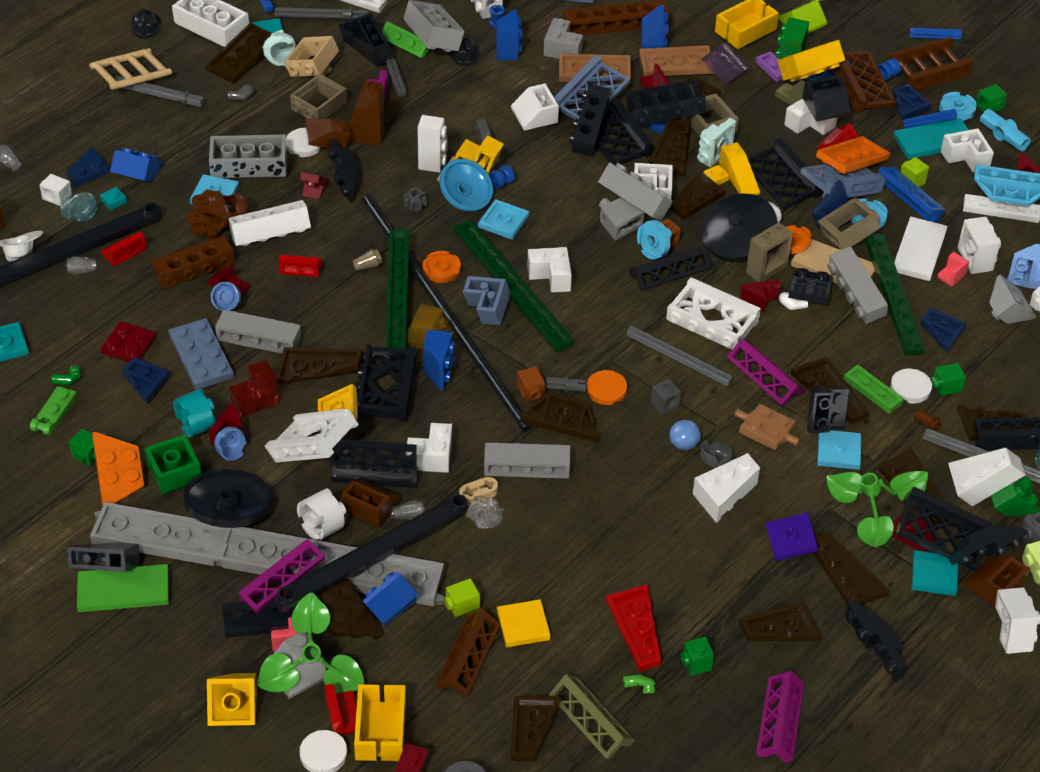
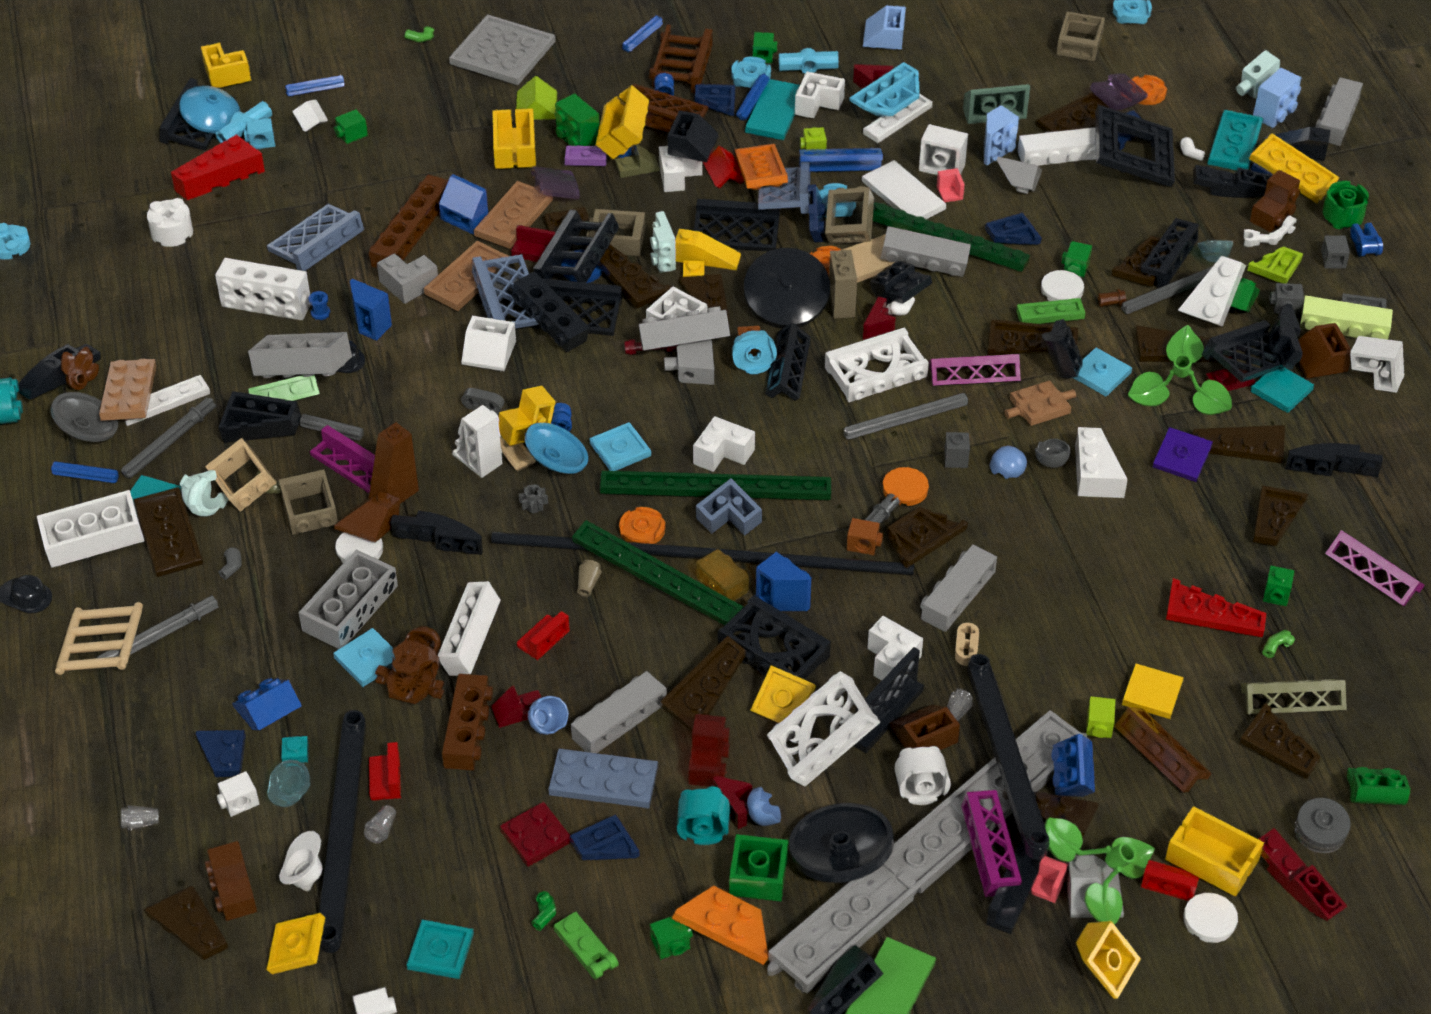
camera: 55 degrees left, 0 degrees up
dark red slope [300,172,329,199] -> none
clear brick [465,496,504,530] -> none

